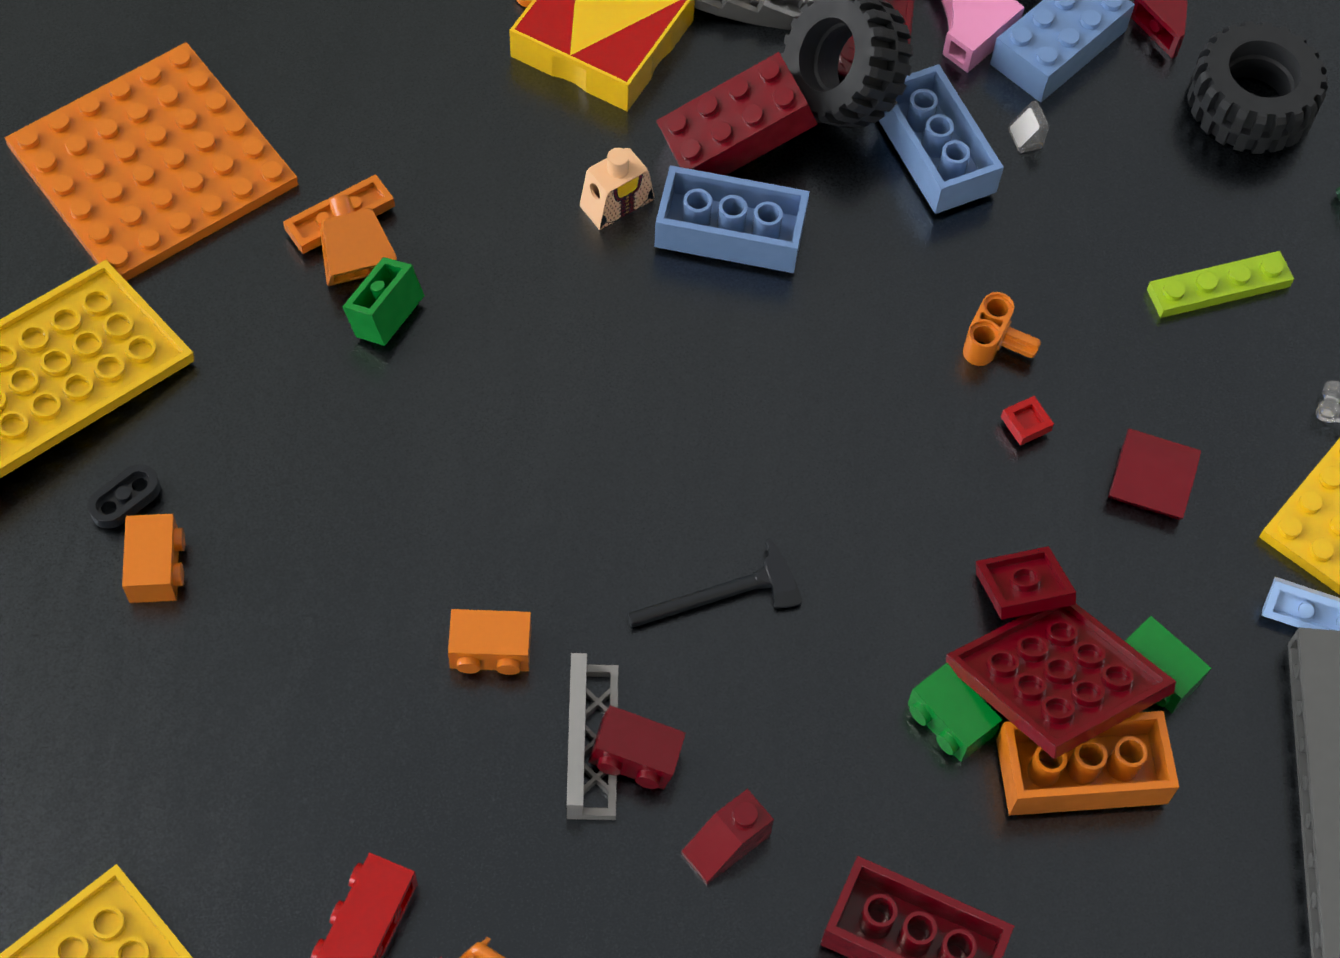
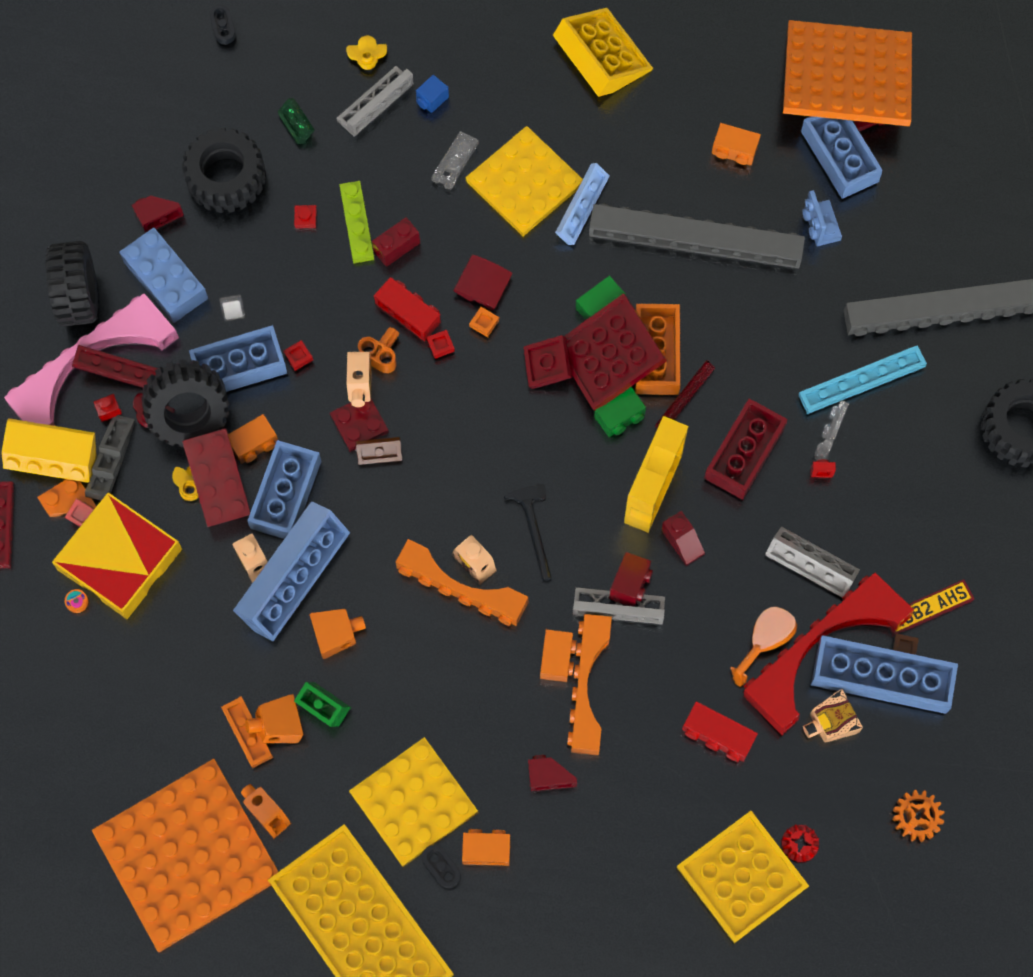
camera: 80 degrees left, 10 degrees up
none -> orange brick [228,414,278,464]
none -> medium blue brick [233,501,350,641]
none -> orange torso [241,784,292,839]
none -> red plate [283,340,313,371]
none -> red plate [294,205,317,228]
none -> orange torso [310,609,366,659]
none -> dark red plate [330,399,389,452]
none -> light nougat torso [347,352,372,407]
none -> yellow plate [349,737,478,867]
none -> plate [356,437,402,465]
none -> dark red brick [372,217,420,267]
none -> red brick [374,277,441,341]
none -> orange arch [396,539,529,626]
none -> light nougat torso [452,535,497,585]
none -> orange plate [469,307,499,337]
none -> dark red slope [528,755,577,791]
none -> orange arch [567,614,612,755]
none -> yellow tile [624,416,689,533]
none -> dark red axle [655,360,715,429]

